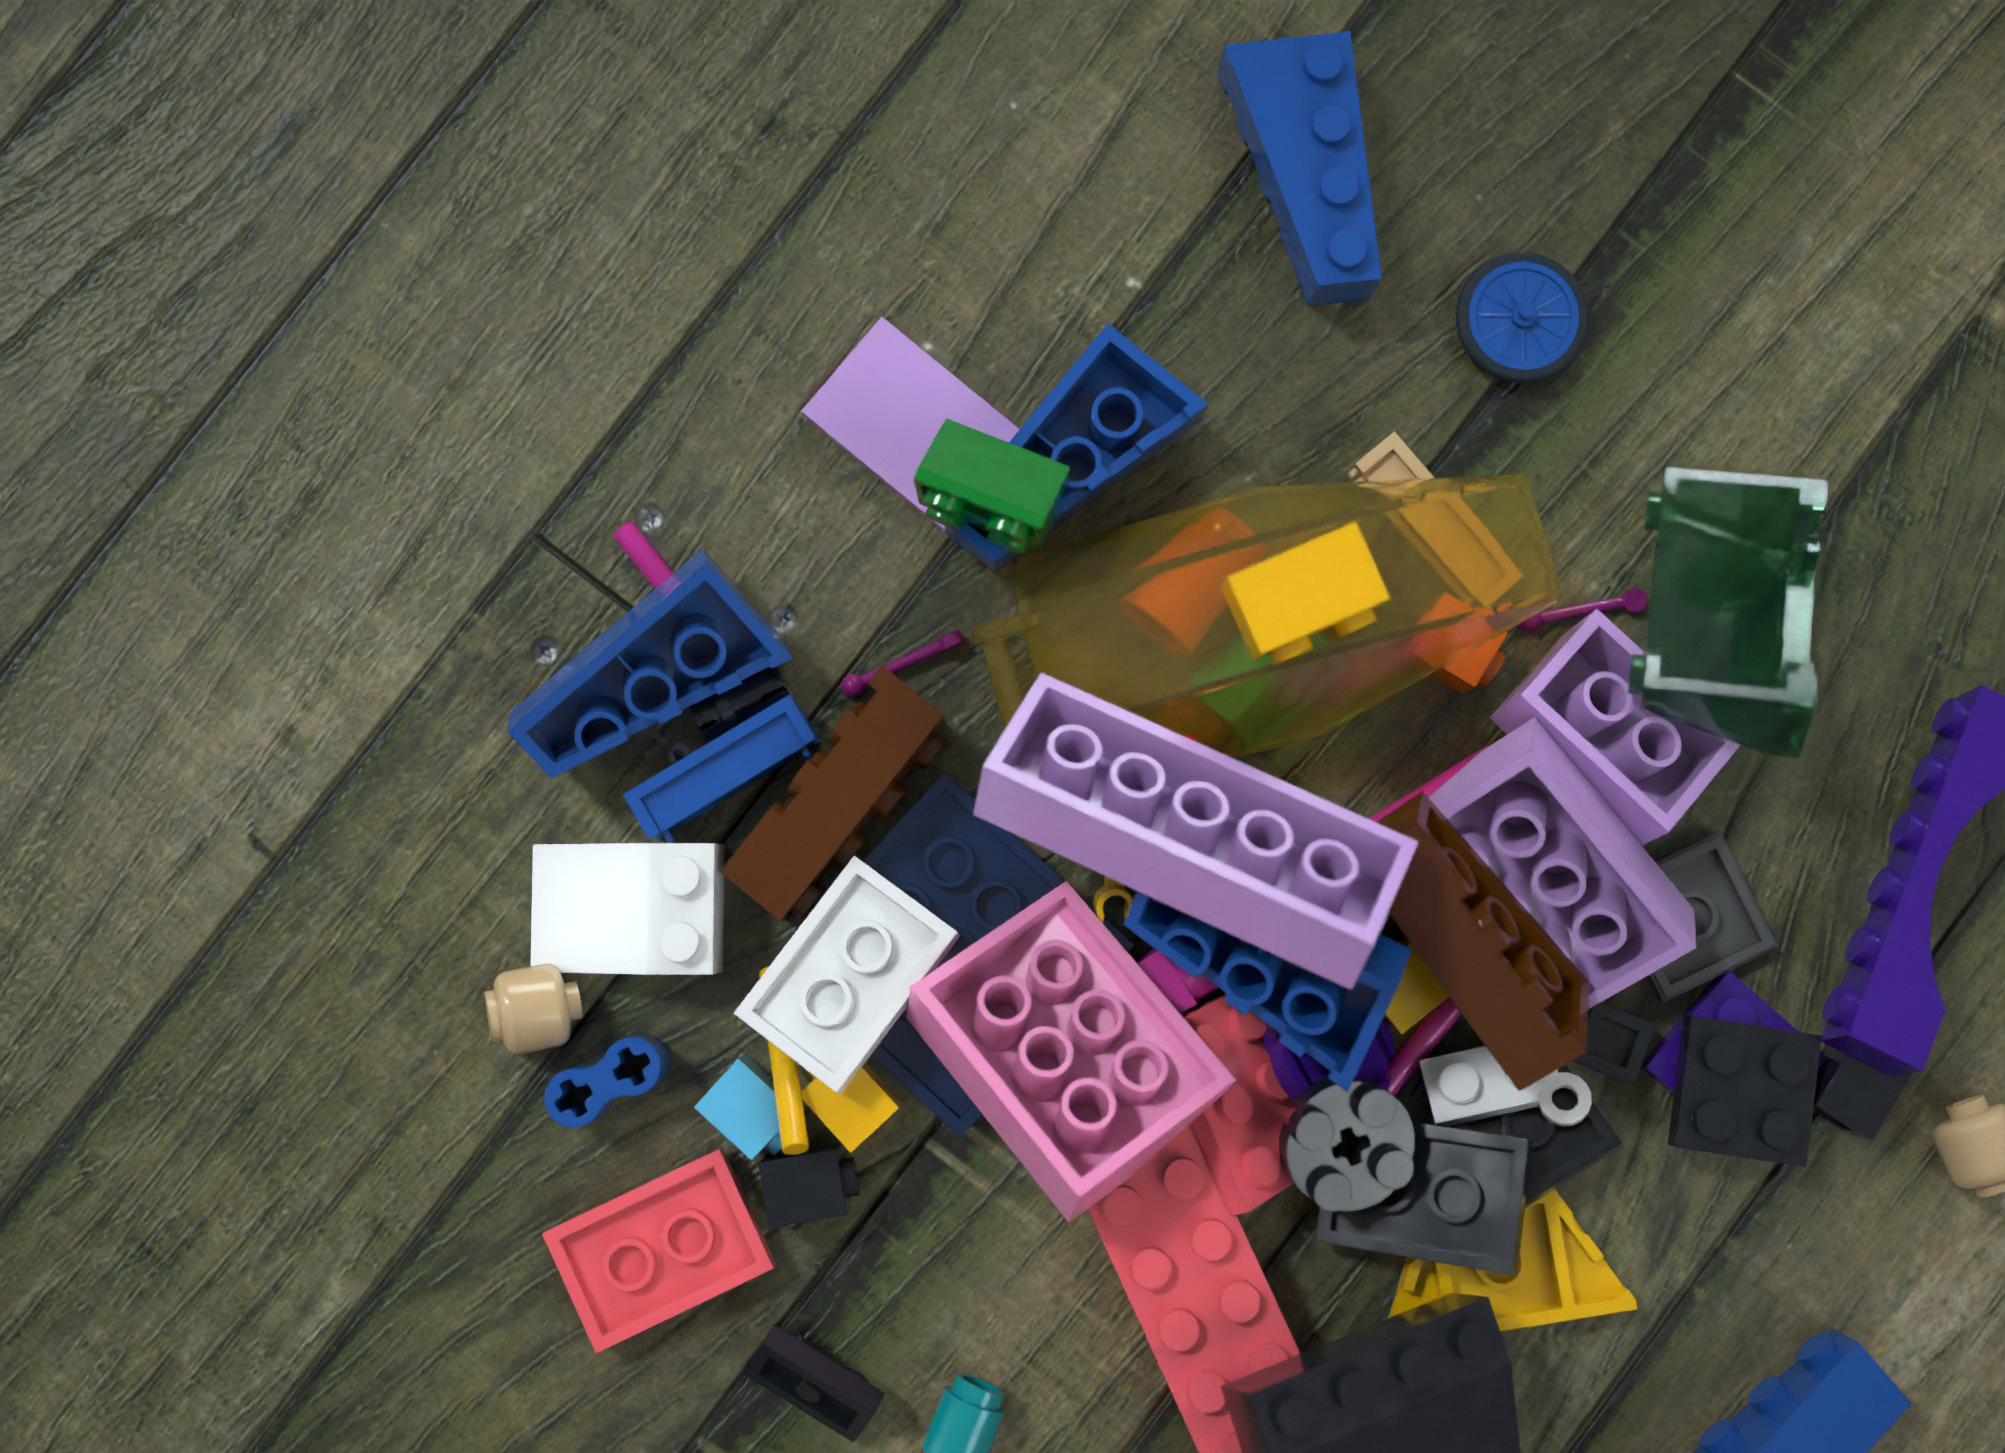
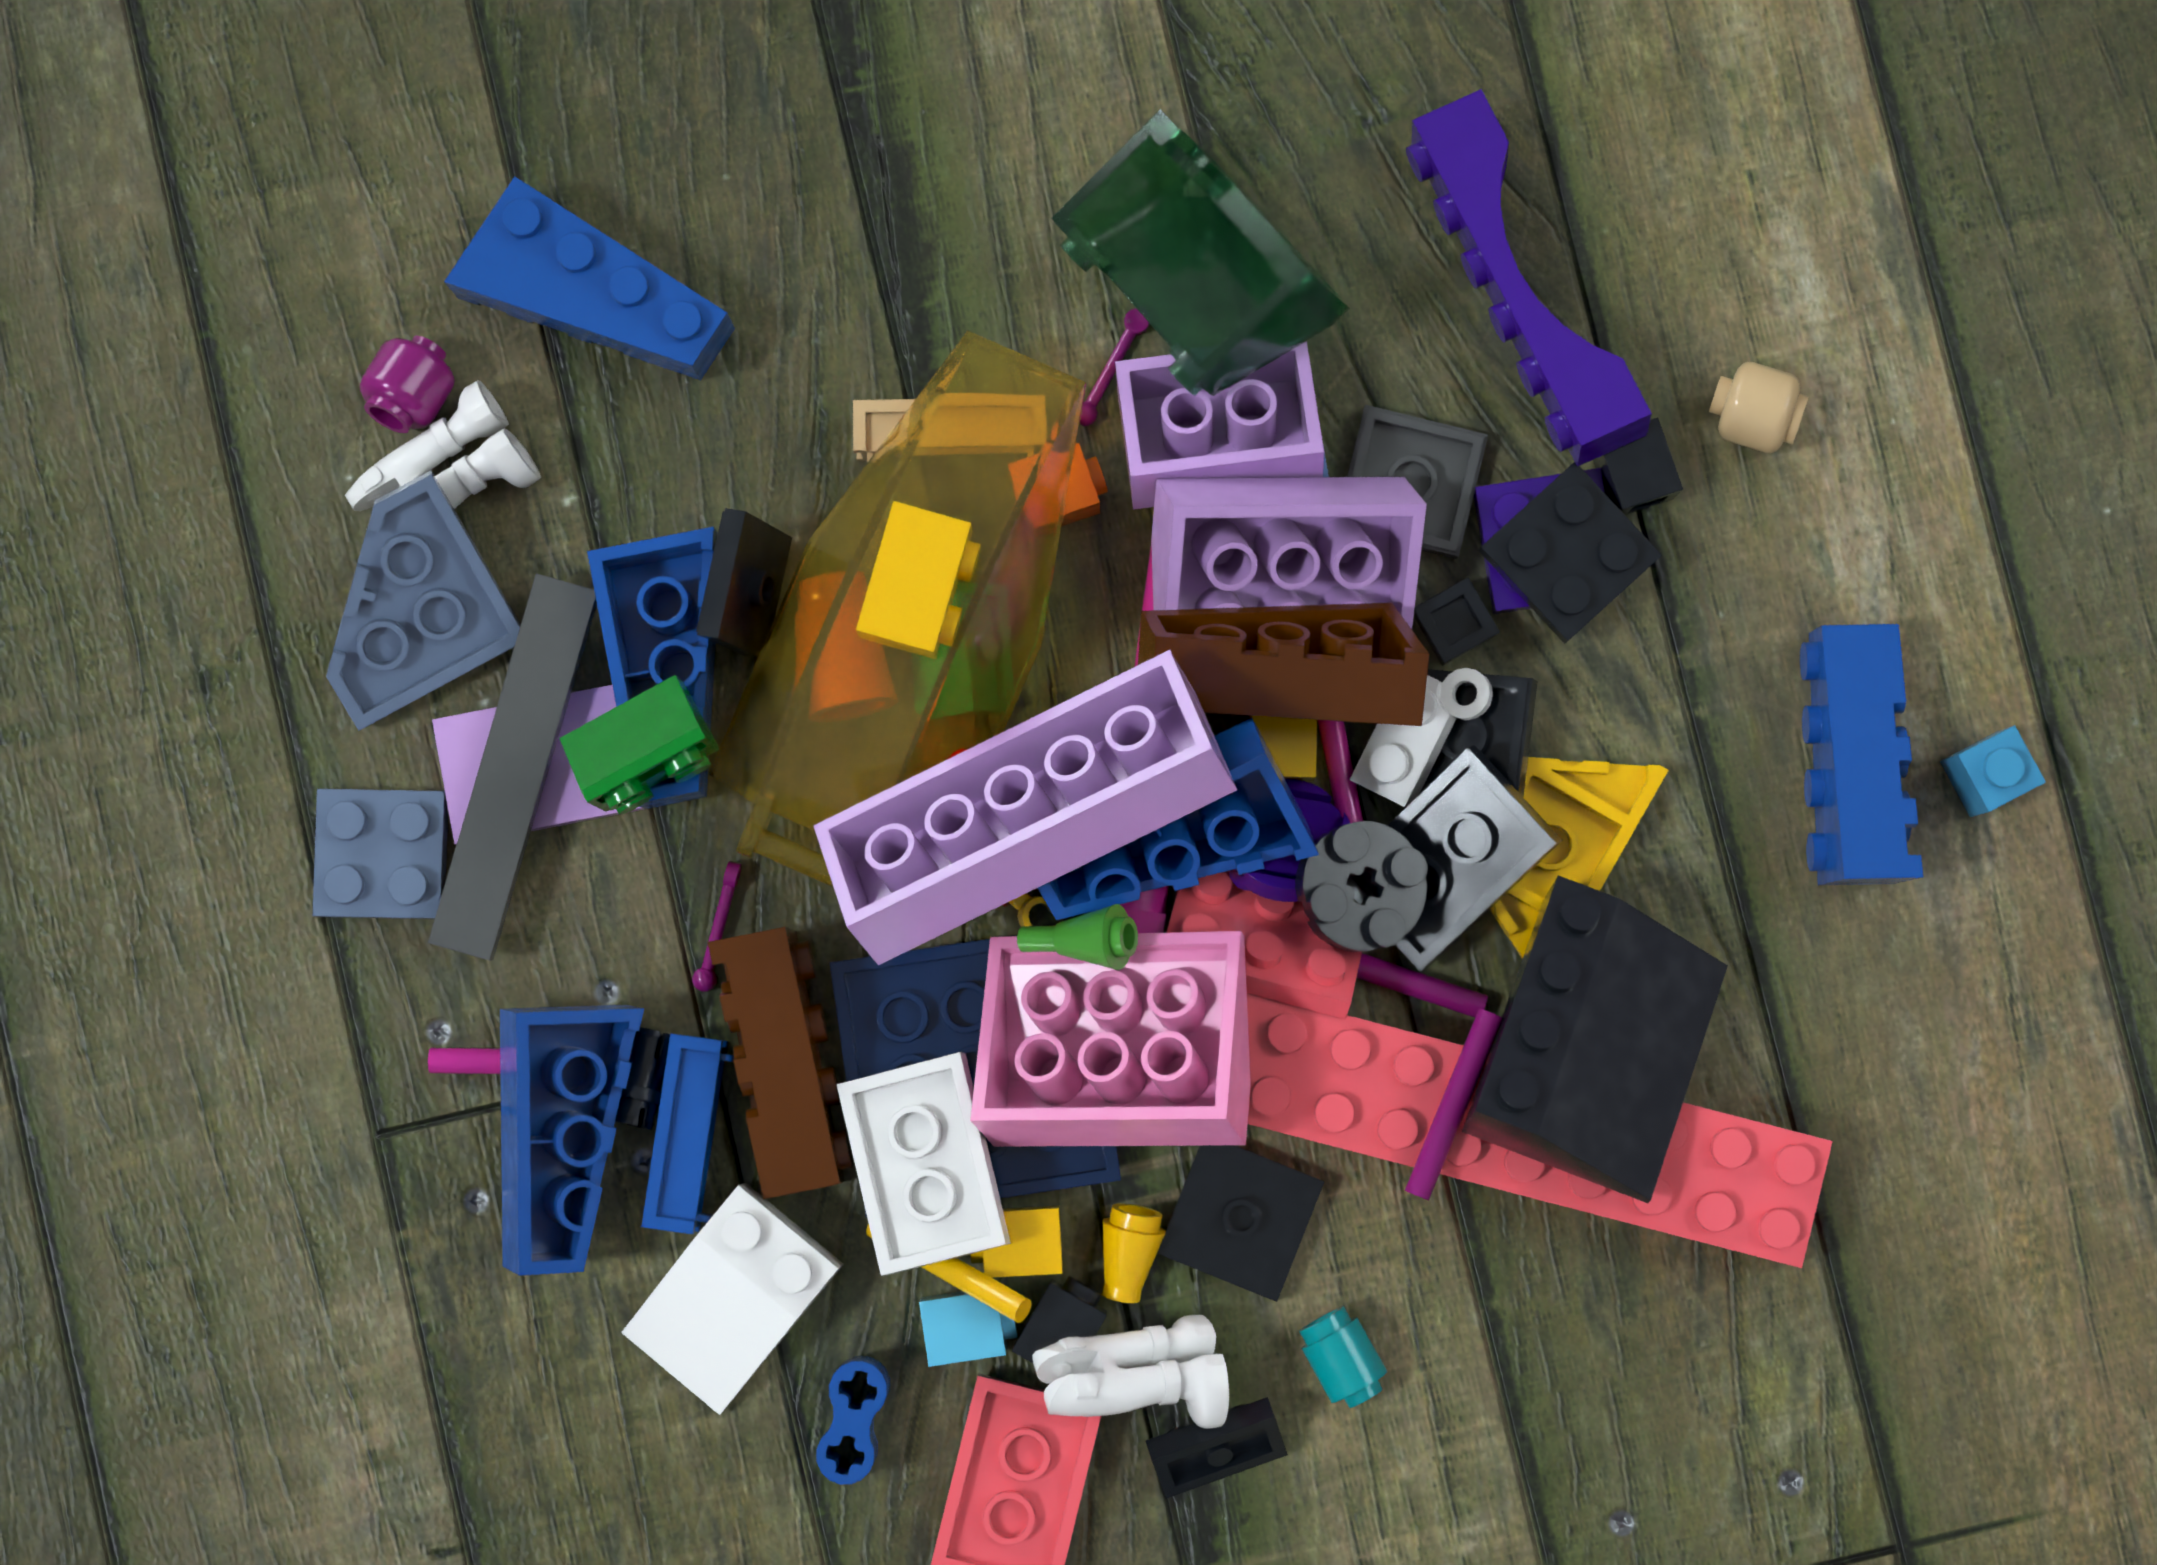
camera: 50 degrees left, 0 degrees up
tan head [484,963,583,1054] -> none
blue wheel [1456,252,1589,383] -> none
none -> sand blue plate [312,789,448,919]
none -> sand blue plate [326,470,521,731]
none -> white piece [345,380,541,530]
none -> magenta head [359,336,455,433]
none -> dark grey tile [428,573,597,961]
none -> black plate [696,508,792,660]
none -> bright green cone [1017,904,1138,970]
none -> white piece [1032,1315,1229,1429]
none -> yellow cone [1102,1203,1166,1303]
none -> black plate [1157,1145,1324,1302]
none -> magenta bar [1357,953,1488,1018]
none -> magenta bar [1404,1008,1503,1201]

